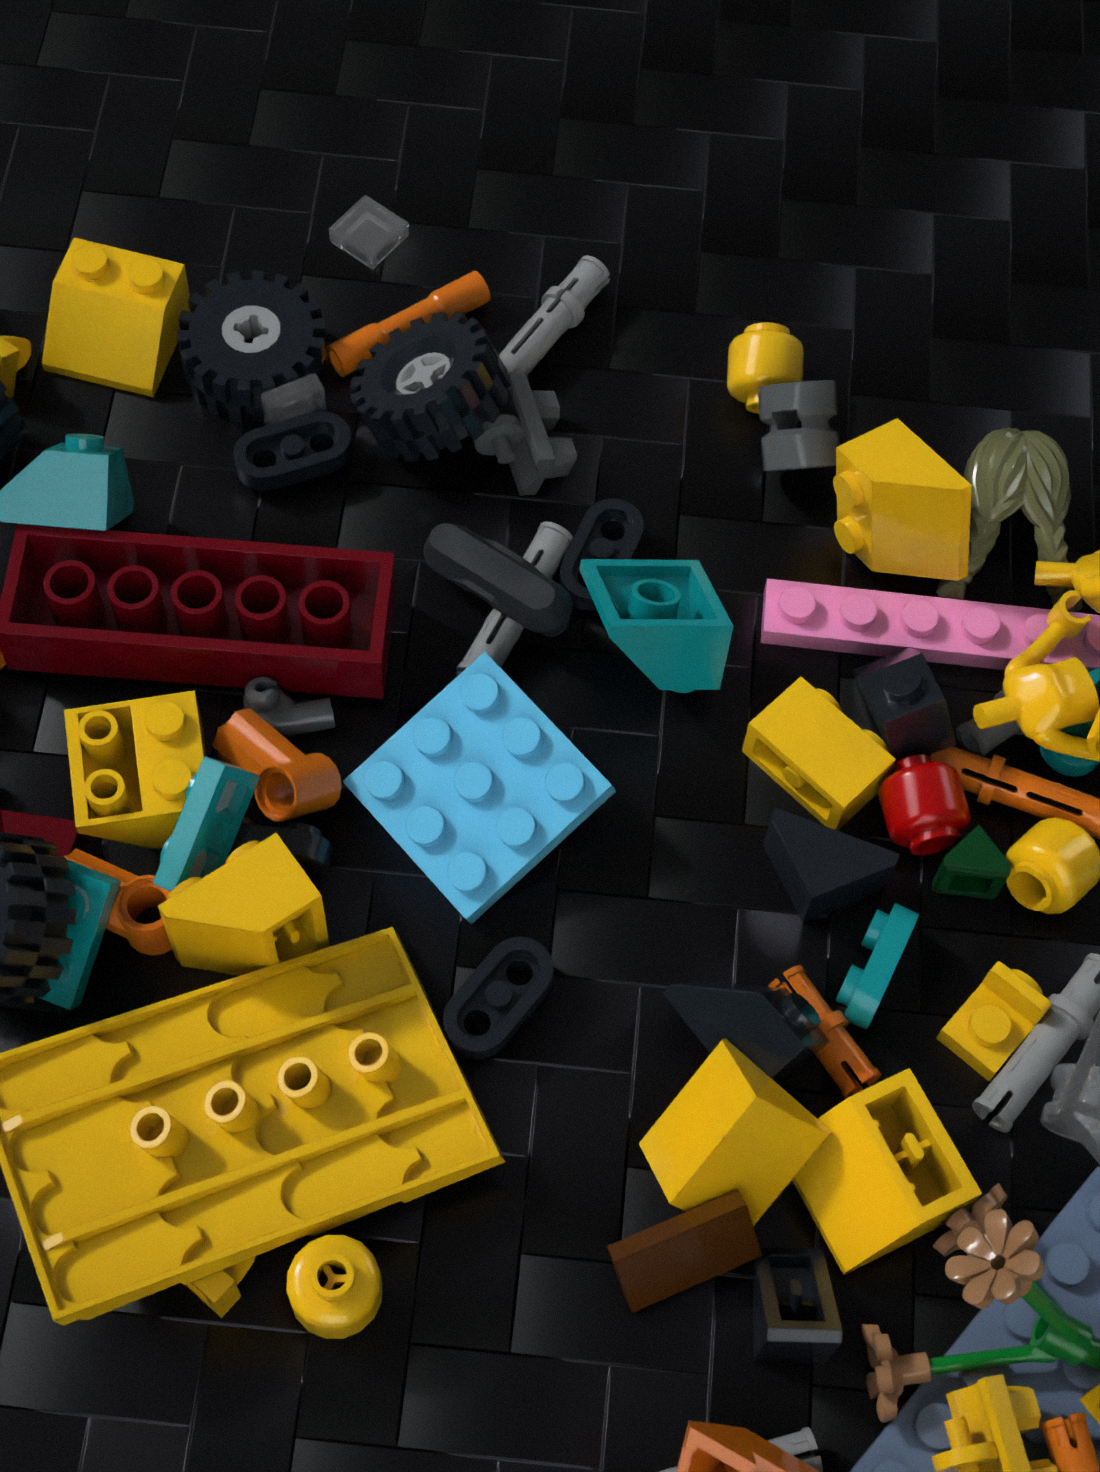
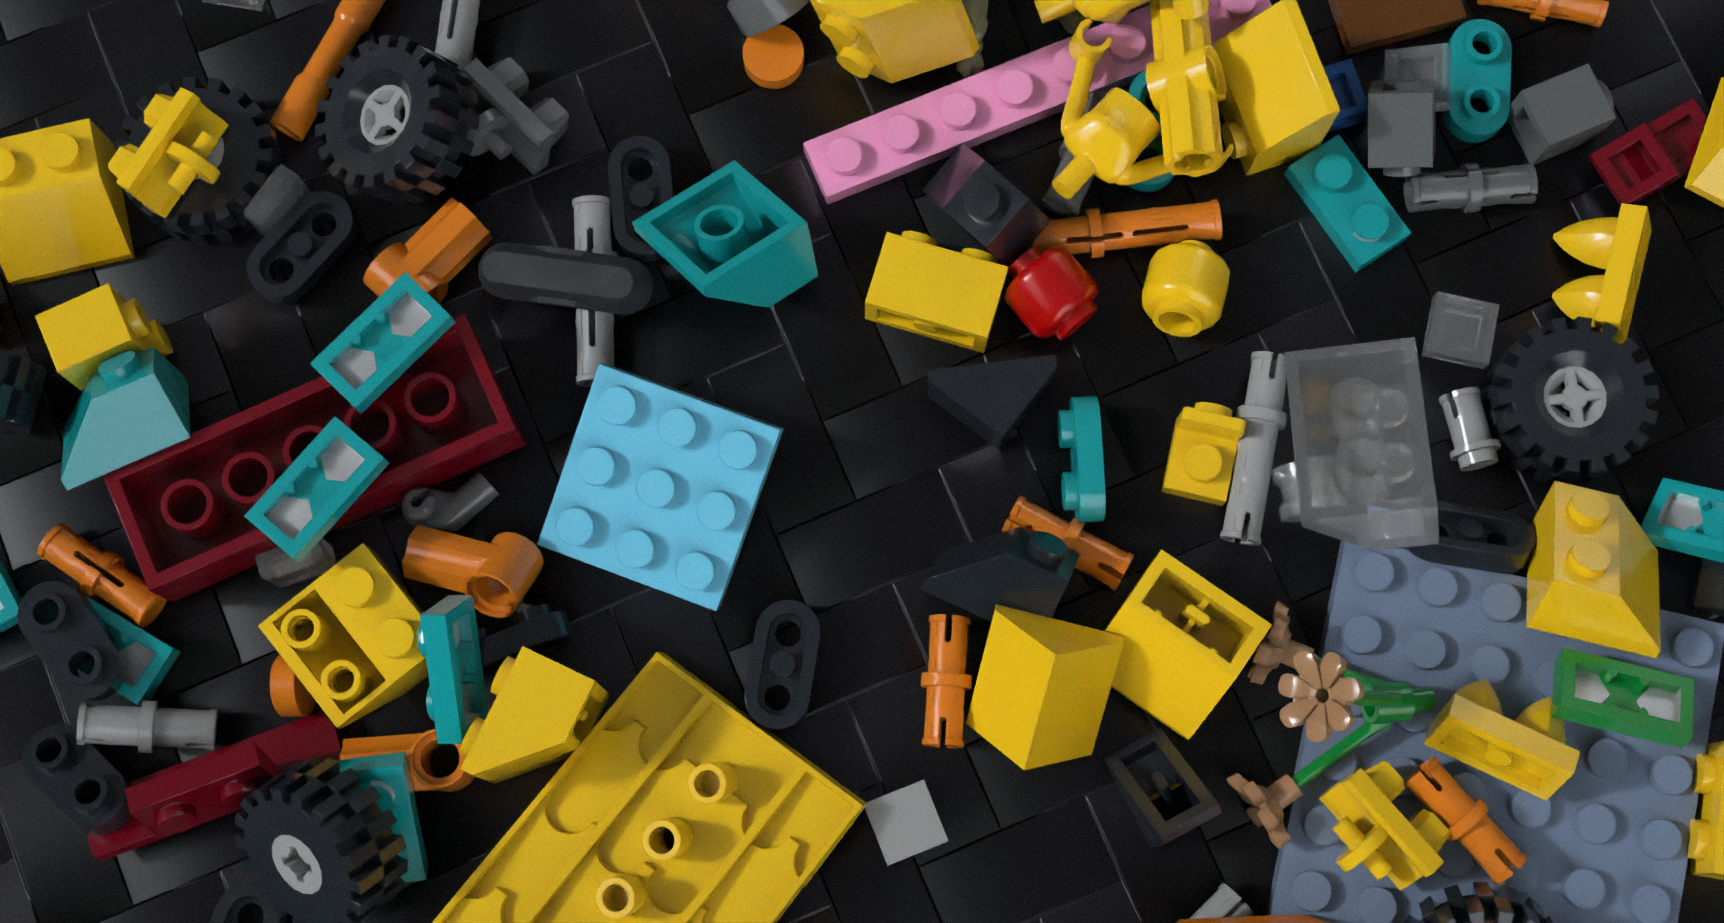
camera: 25 degrees left, 15 degrees up
reddish brown tile [607,1189,762,1313] -> none
dark green slope [932,825,1011,900] -> none
none -> yellow brick [35,283,173,391]
none -> yellow hips [108,87,228,219]
none -> teal piece [244,417,389,563]
none -> clear tile [255,538,337,588]
none -> orange tile [270,654,316,718]
none -> teal piece [310,272,455,414]
none -> orange piece [363,197,493,305]
none -> orange tile [743,24,804,89]
none -> light grey tile [865,780,948,866]
none -> orange pin [921,614,972,748]

